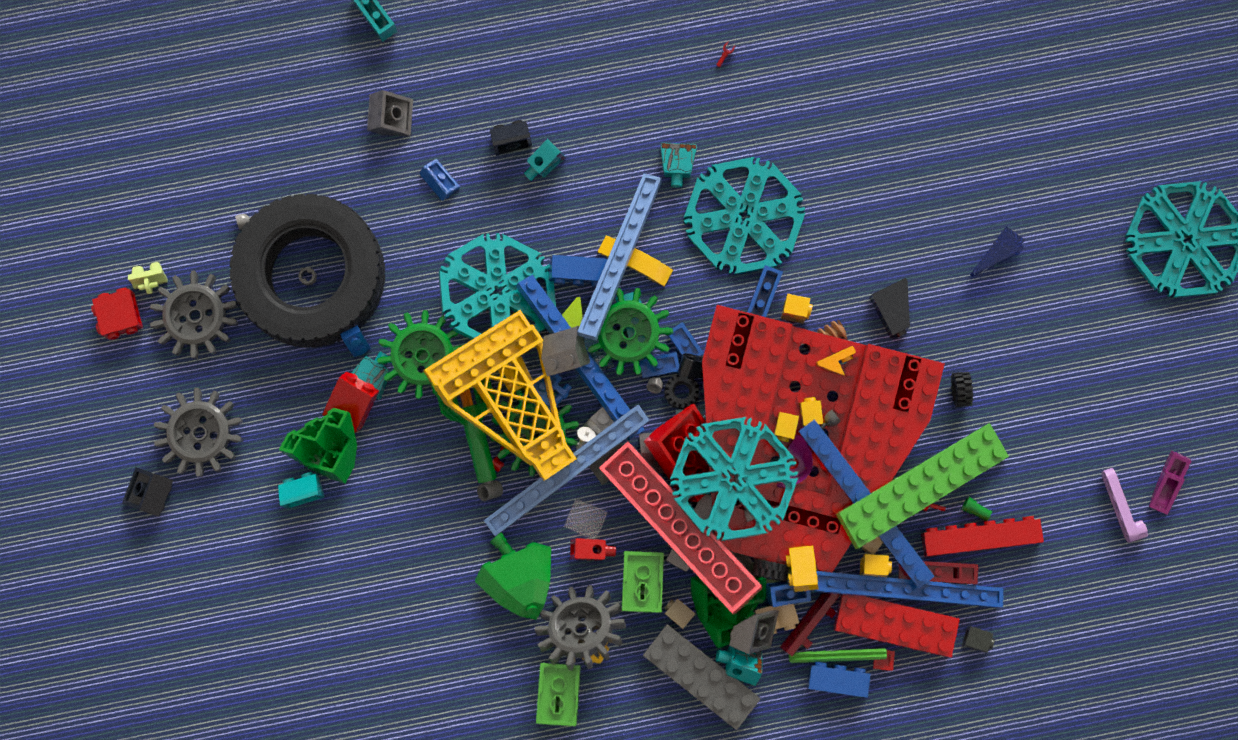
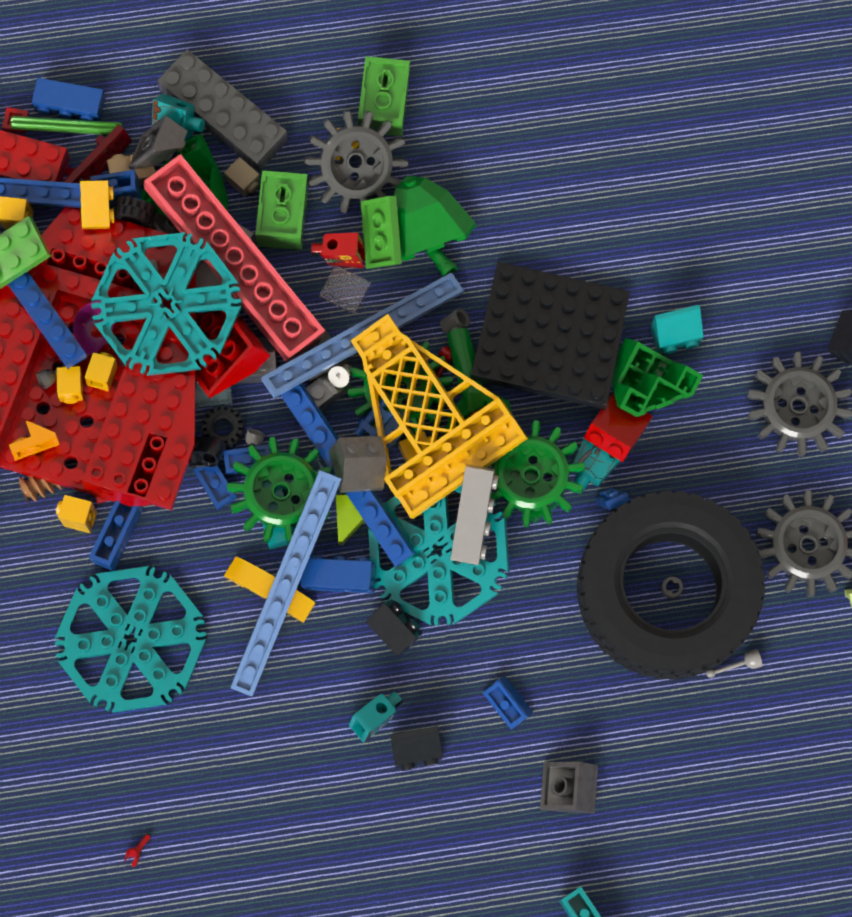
camera: 175 degrees right, 5 degrees down
teal torso [661,143,697,188] -> none
none -> bright green plate [361,196,402,269]
none -> black brick [366,599,423,656]
none -> light grey brick [450,465,499,565]
none -> black plate [470,262,630,410]

